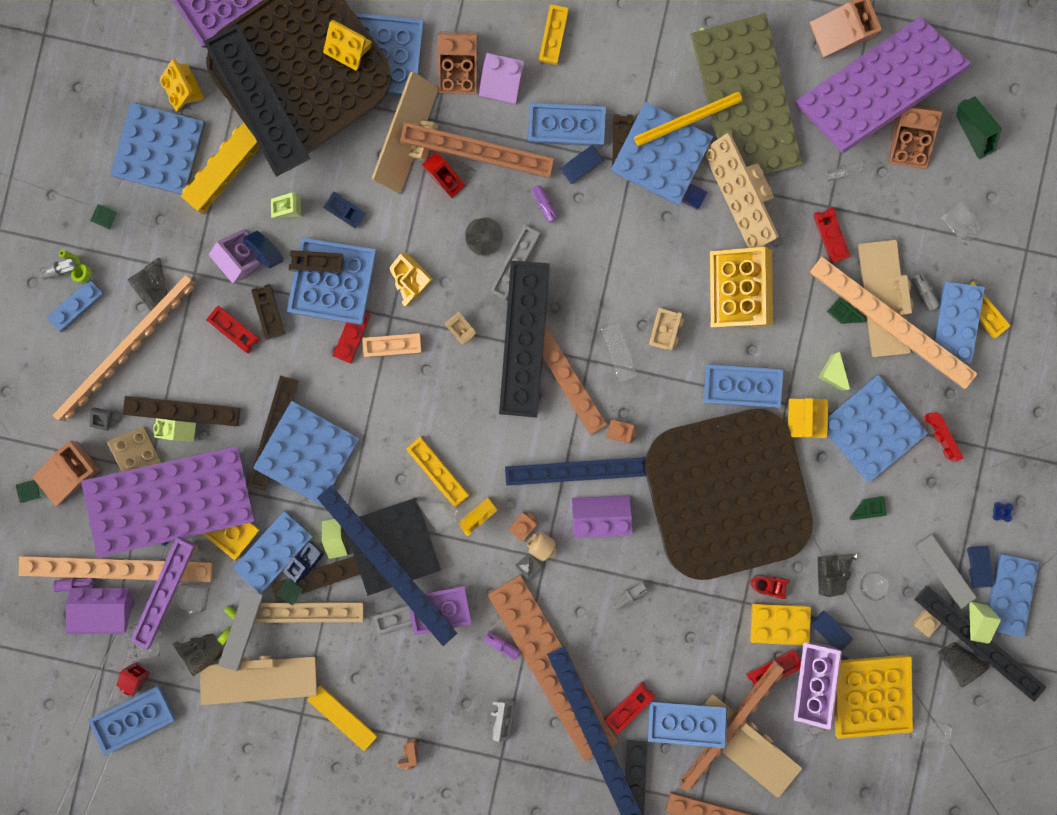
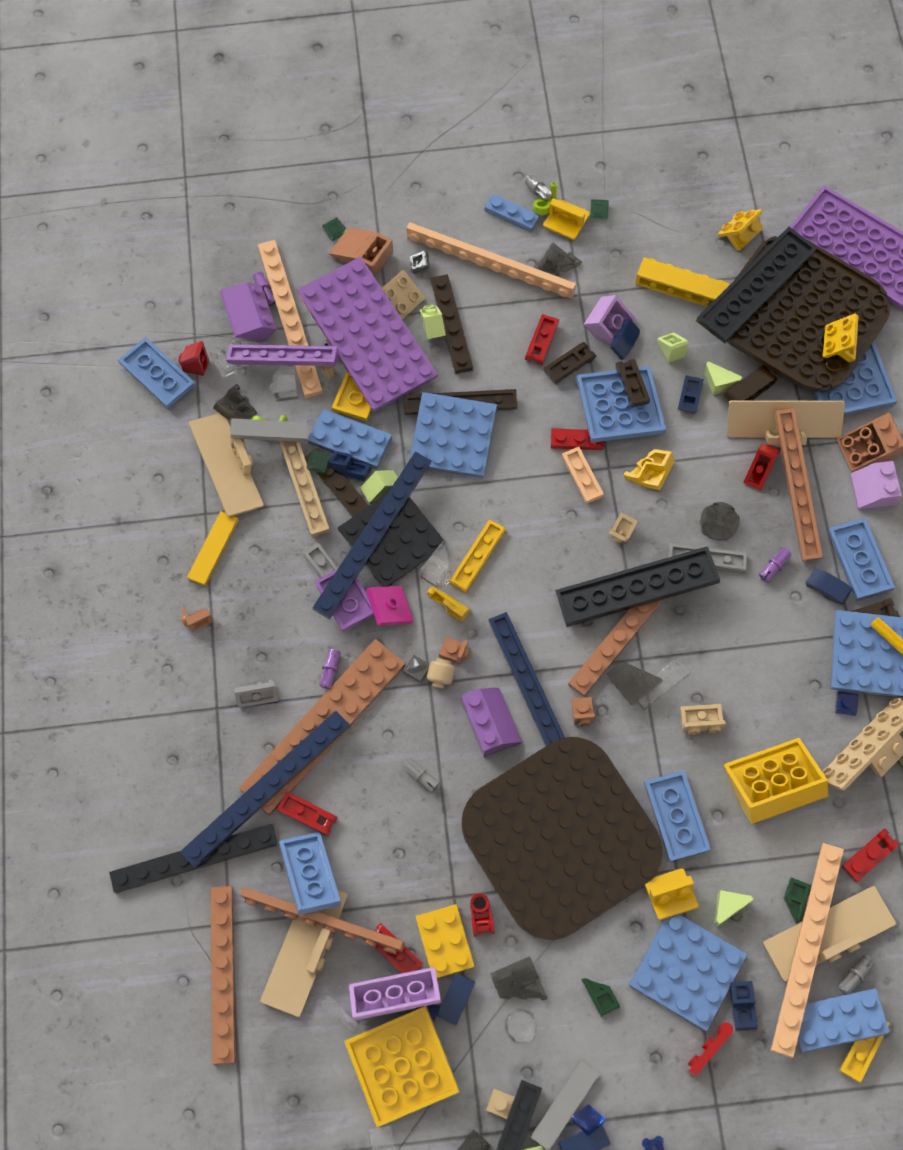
camera: 70 degrees right, 20 degrees down
medium blue plate [111,102,206,195] -> none
none -> dark pink plate [366,586,413,626]
none -> yellow bracket [543,199,590,240]
none -> clear blue tile [573,1104,605,1136]
none -> clear smoke slope [606,662,664,705]
none -> yellowish green slope [704,361,742,395]
none -> dark brown beam [724,365,777,402]
none -> dark blue slope [730,981,758,1031]

